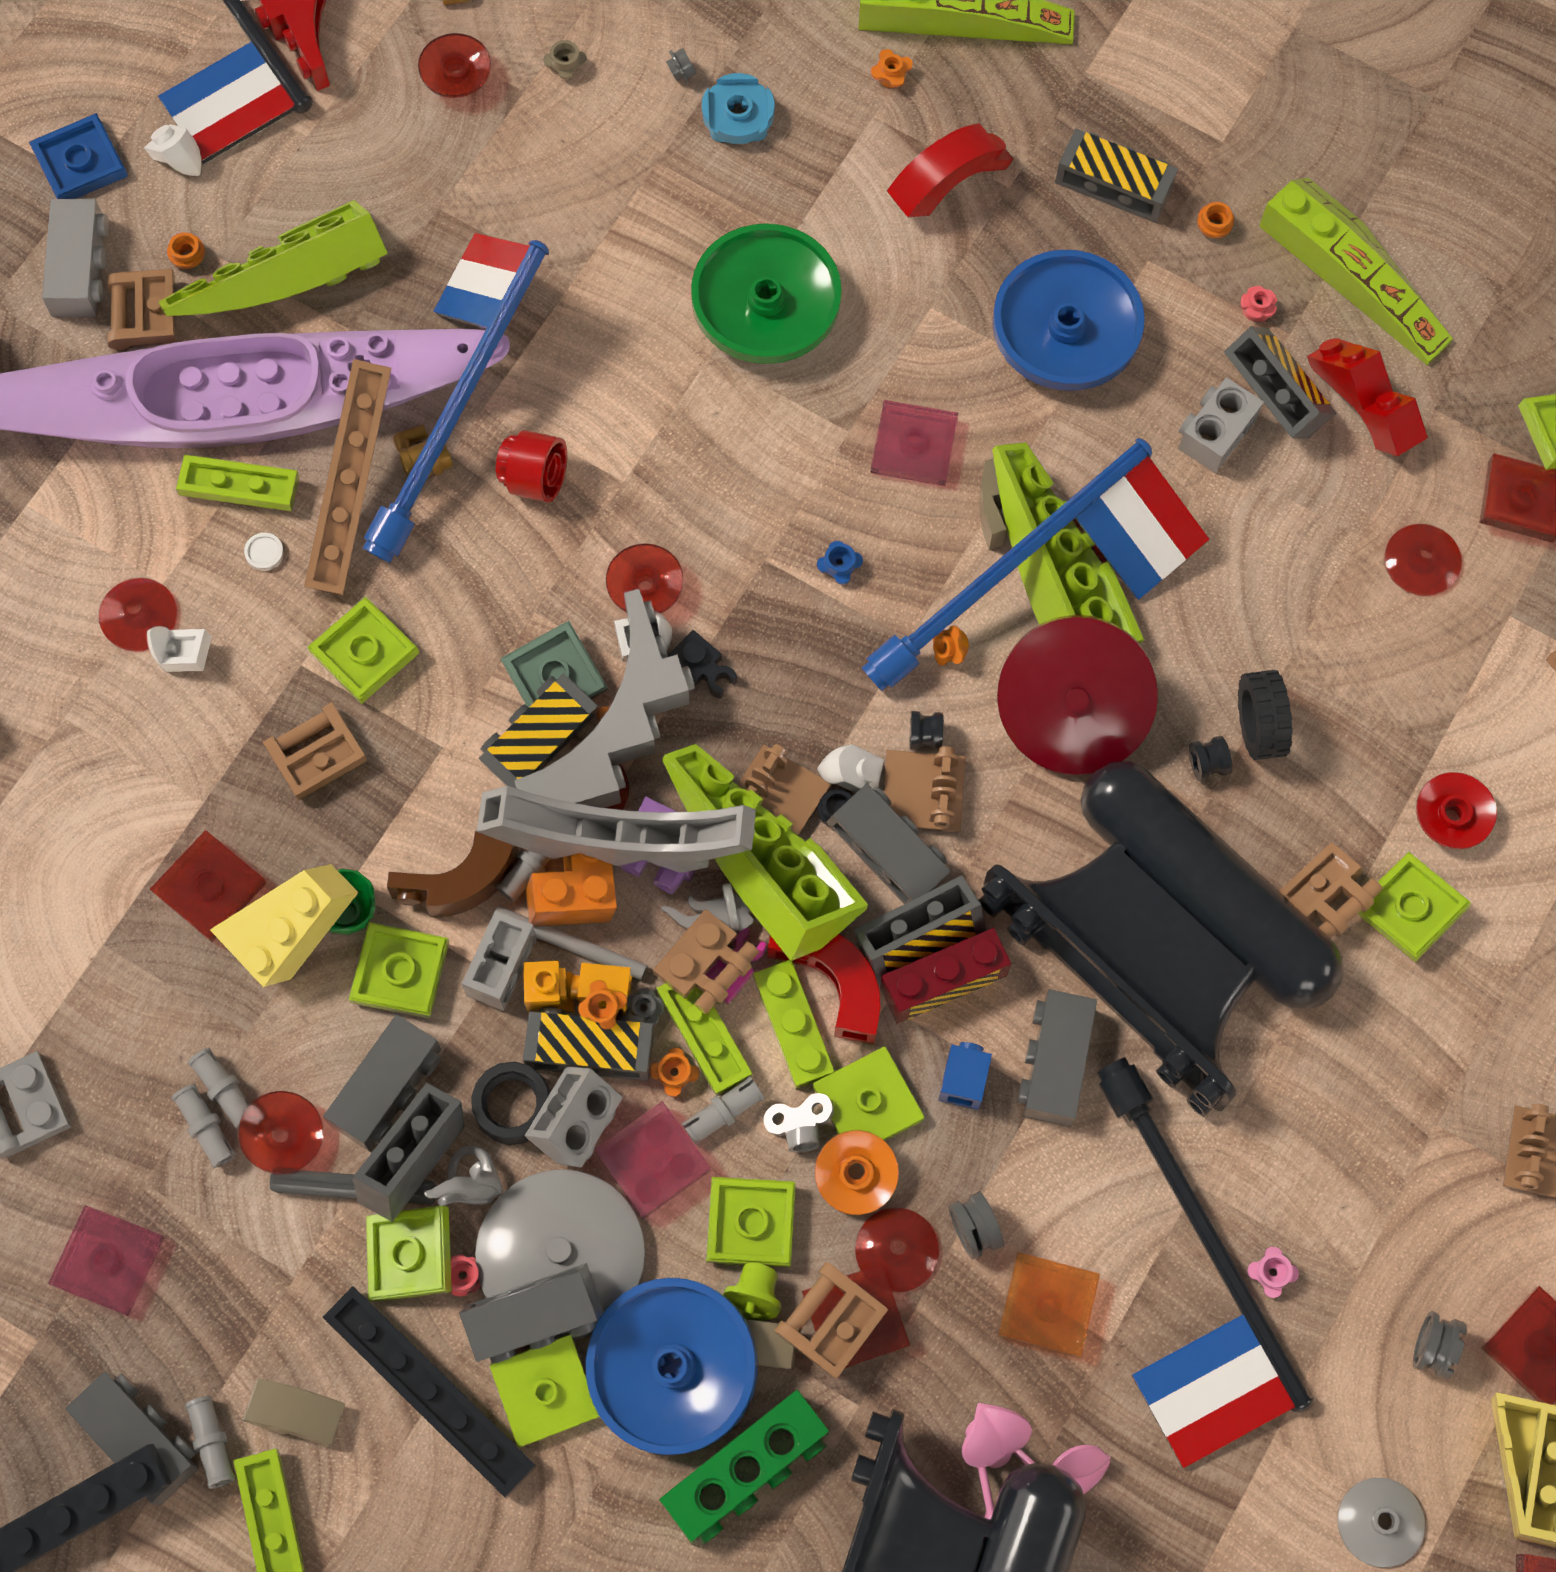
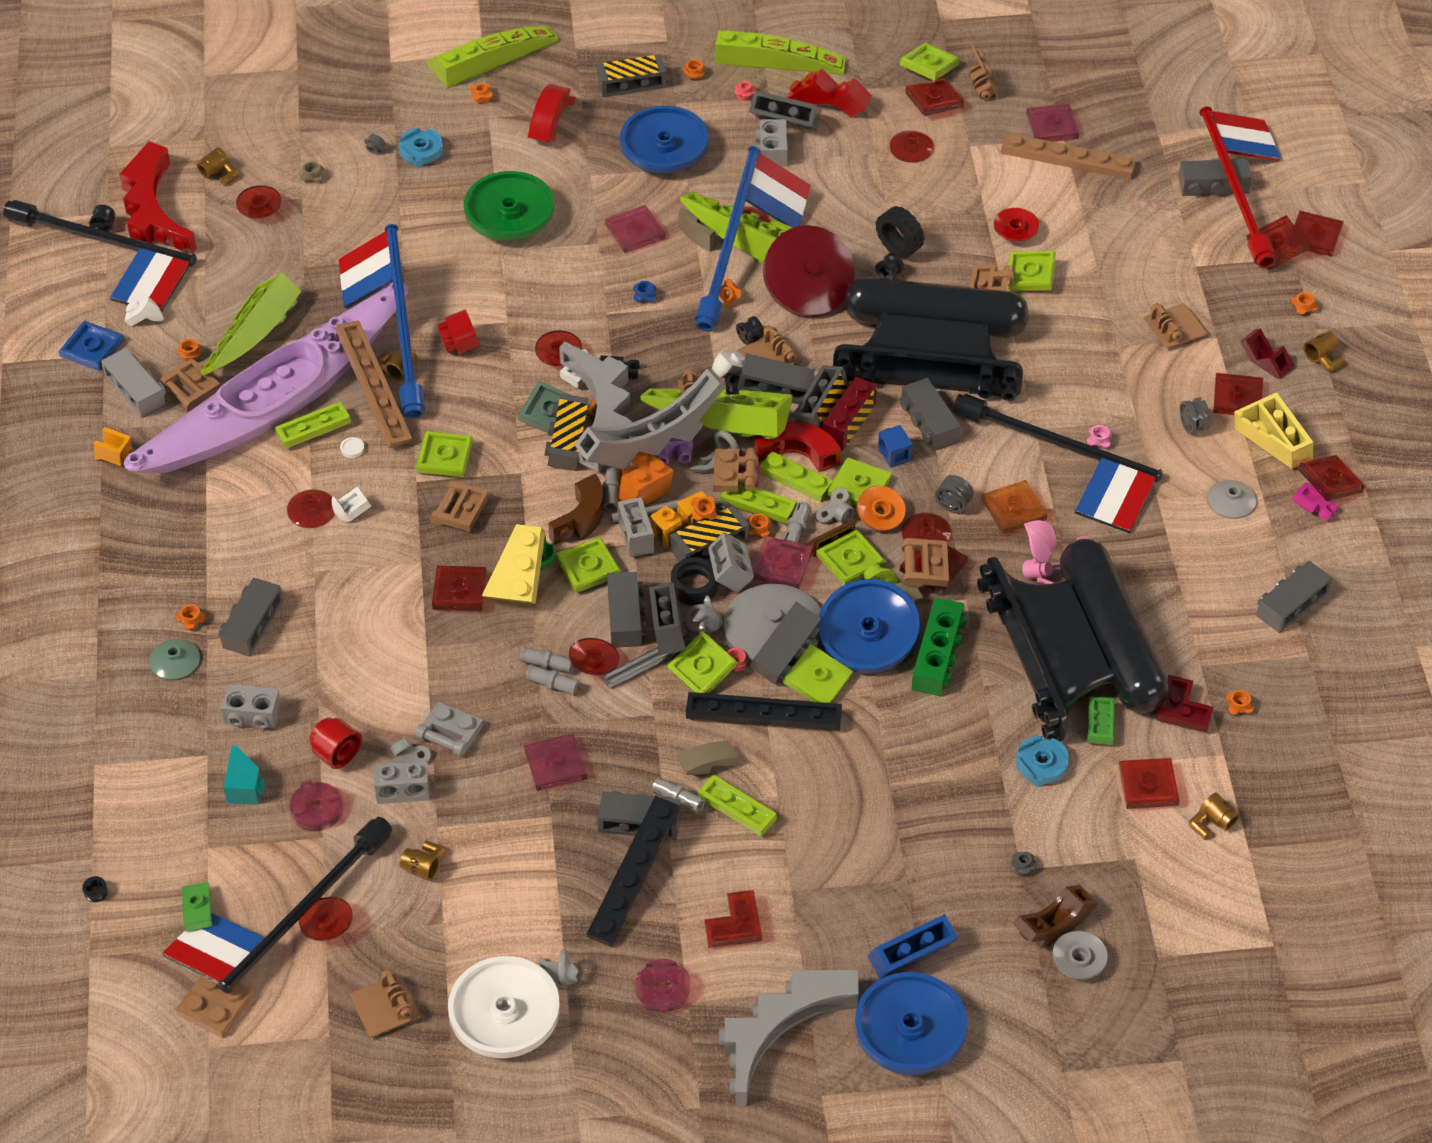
camera: 35 degrees left, 20 degrees down
none -> reddish brown slope [805,519,856,557]

